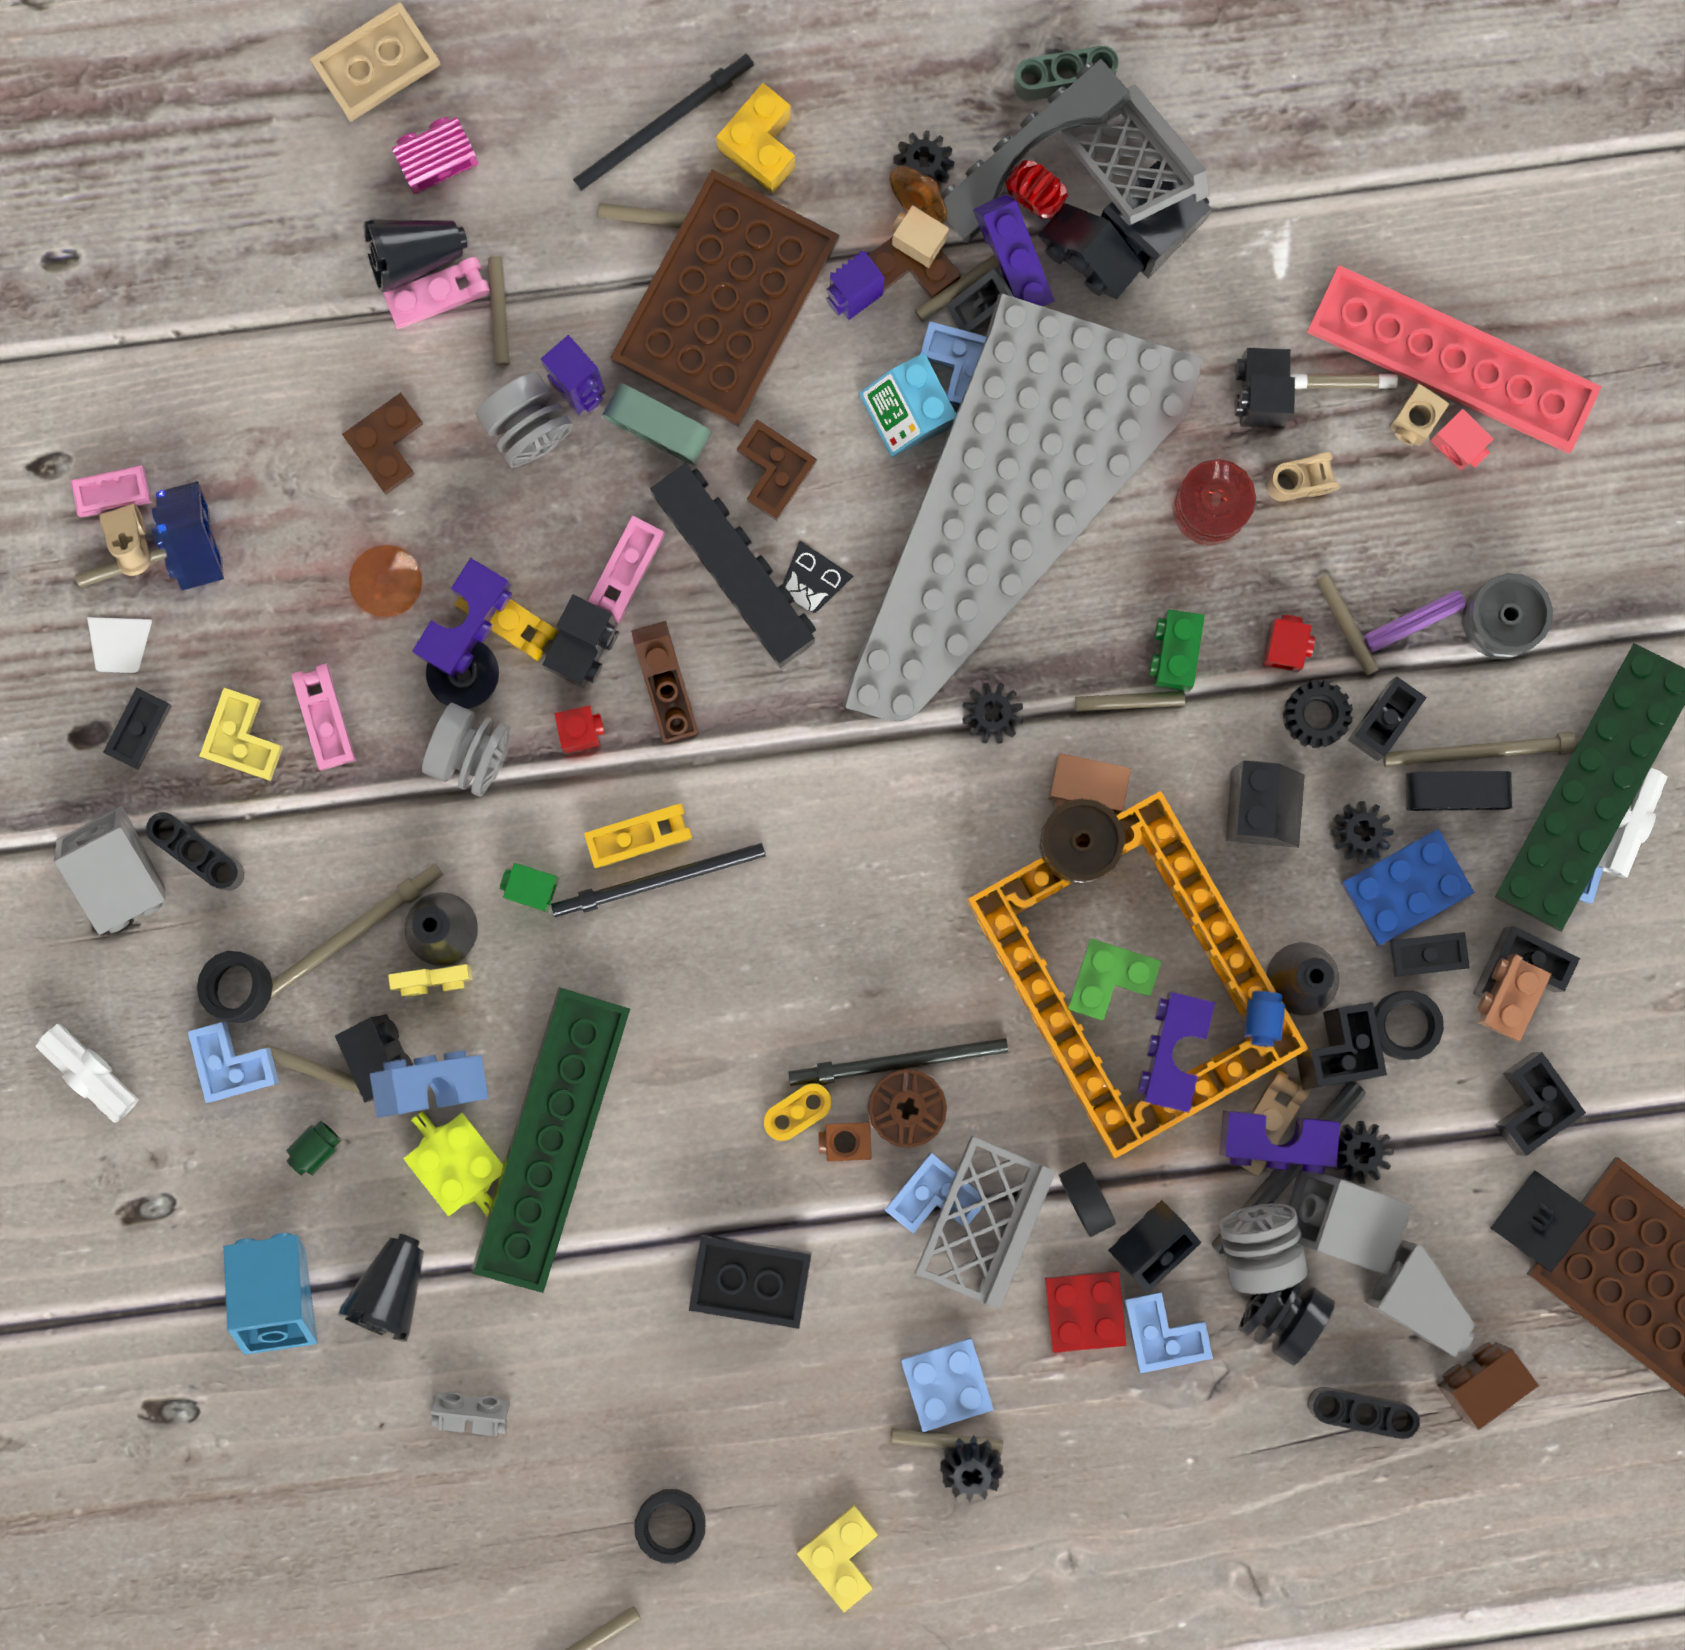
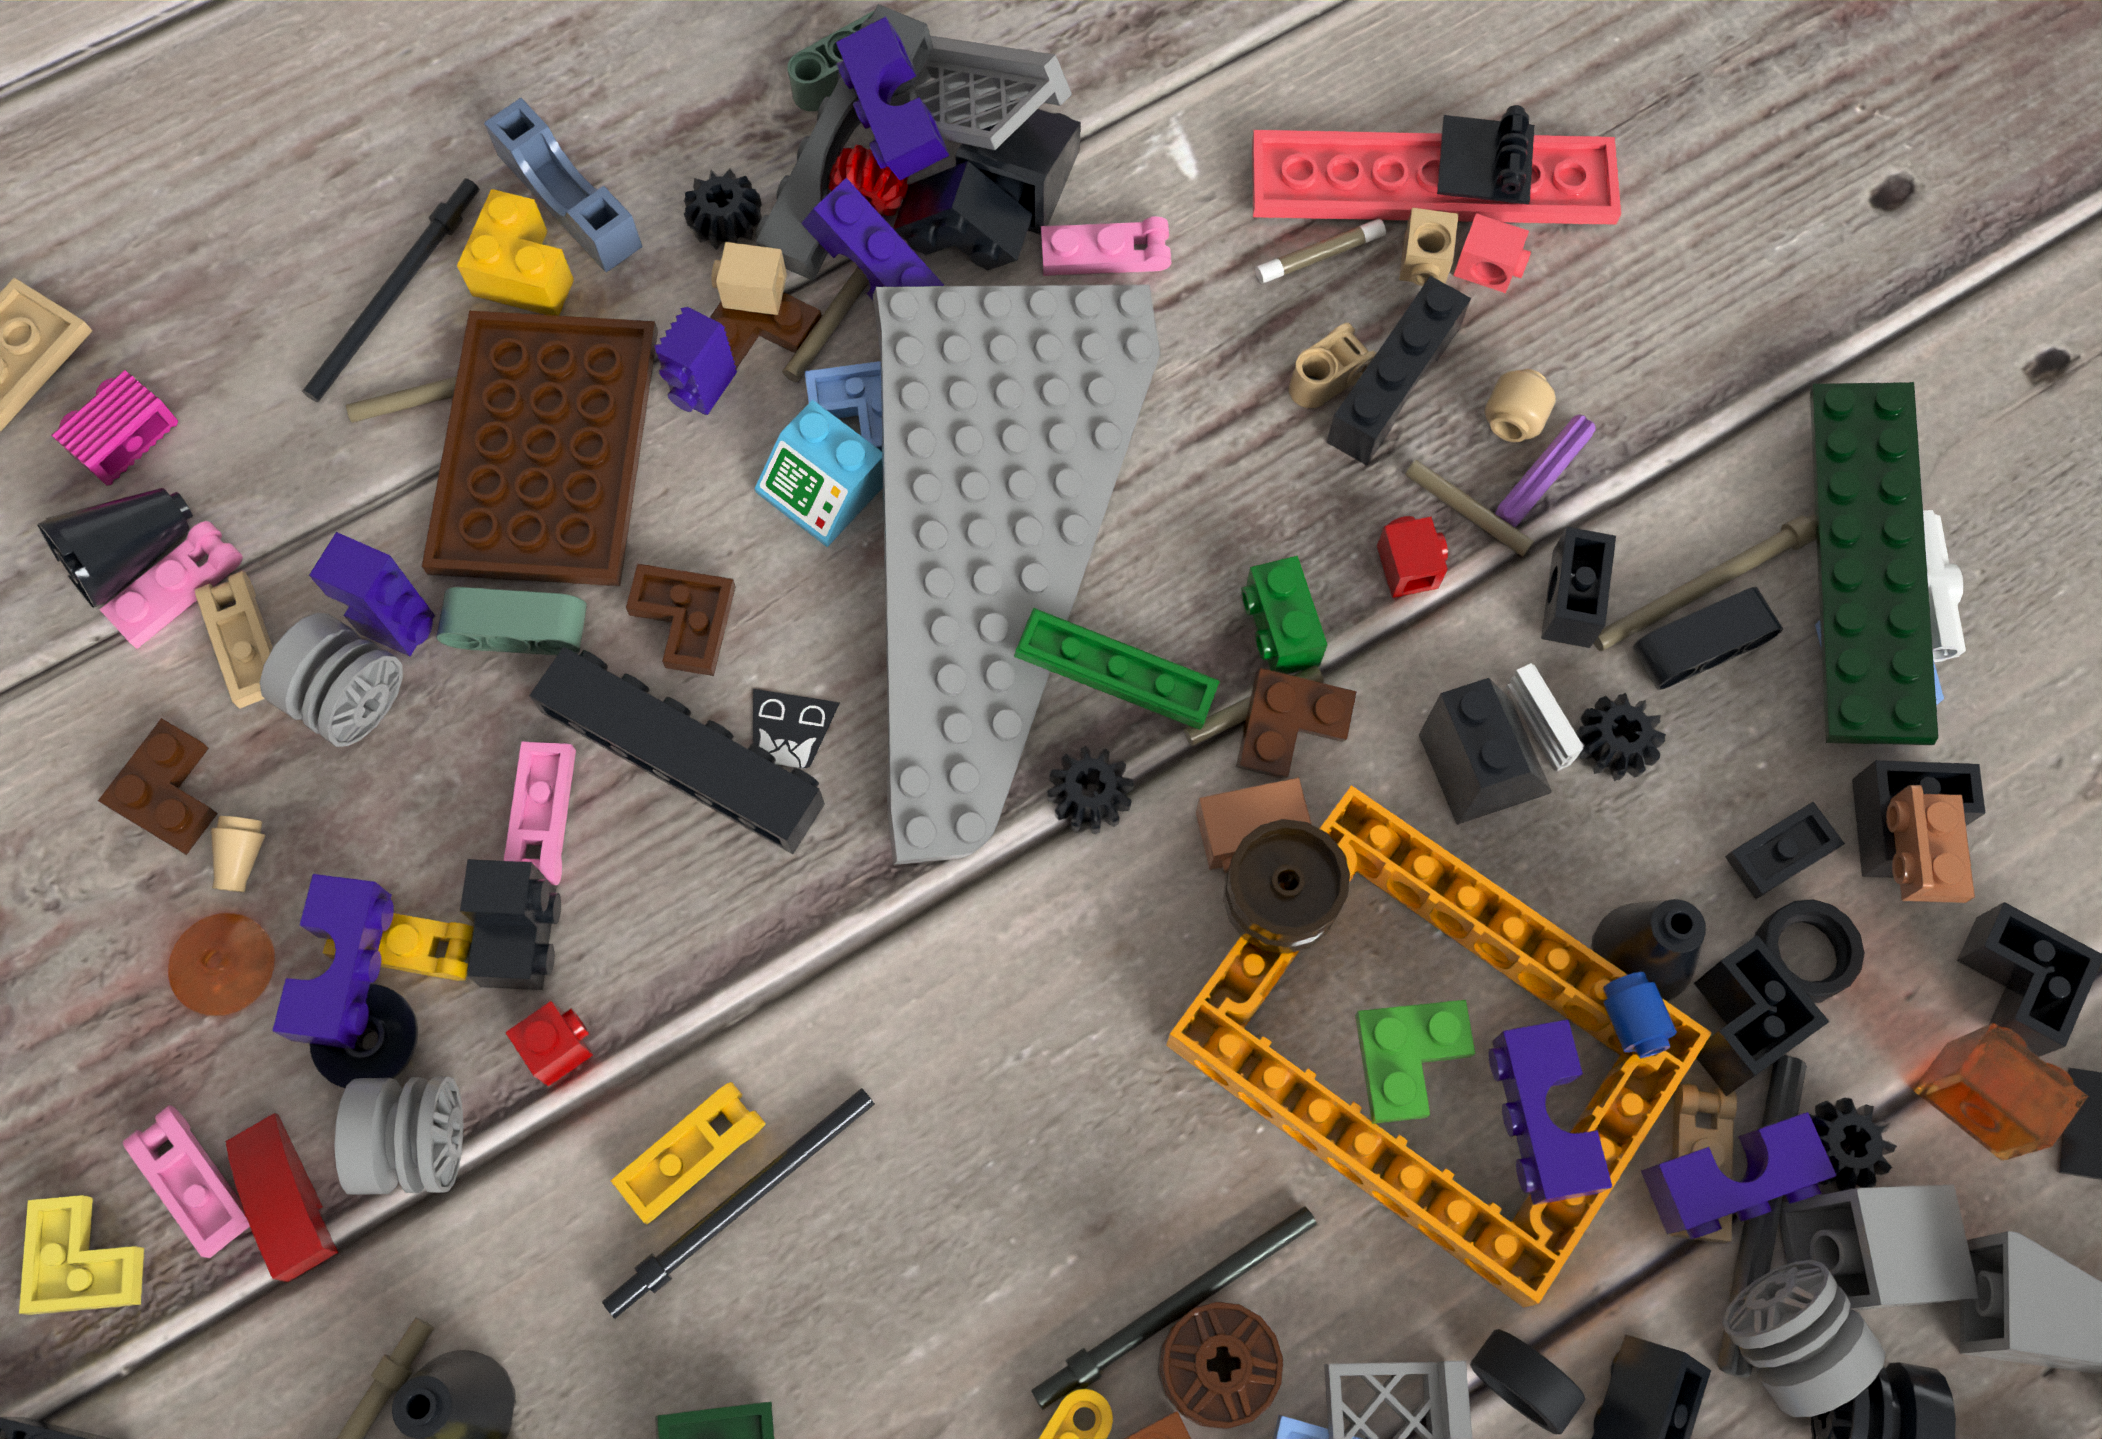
camera: 20 degrees left, 15 degrees down
dark tan bar [488,257,510,366] -> none
green brick [500,863,559,913] -> none
reddish brown slope [631,621,699,744] -> none
clear orange dish [890,166,947,224] -> none
dark grey slope [946,267,1014,333] -> none
clear red wheel [1172,459,1256,546] -> none
black brick [1234,348,1295,428] -> none
black tyre [1283,680,1353,748] -> none
blue plate [1341,829,1475,946] -> none
dark grey wheel [1462,573,1553,660] -> none
none -> tan plate [195,571,273,709]
none -> tan cone [211,816,266,892]
none -> red slope [225,1113,339,1282]
none -> sand blue arch [484,98,643,273]
none -> dark purple arch [836,16,950,180]
none -> green tile [1014,608,1220,730]
none -> bright pink plate [1041,216,1171,276]
none -> reddish brown plate [1236,668,1357,779]
none -> black arch [1326,276,1471,466]
none -> black hinge [1437,105,1535,204]
none -> tan head [1484,369,1556,442]
none -> white tile [1506,663,1584,772]
none -> clear orange brick [1912,1023,2088,1161]

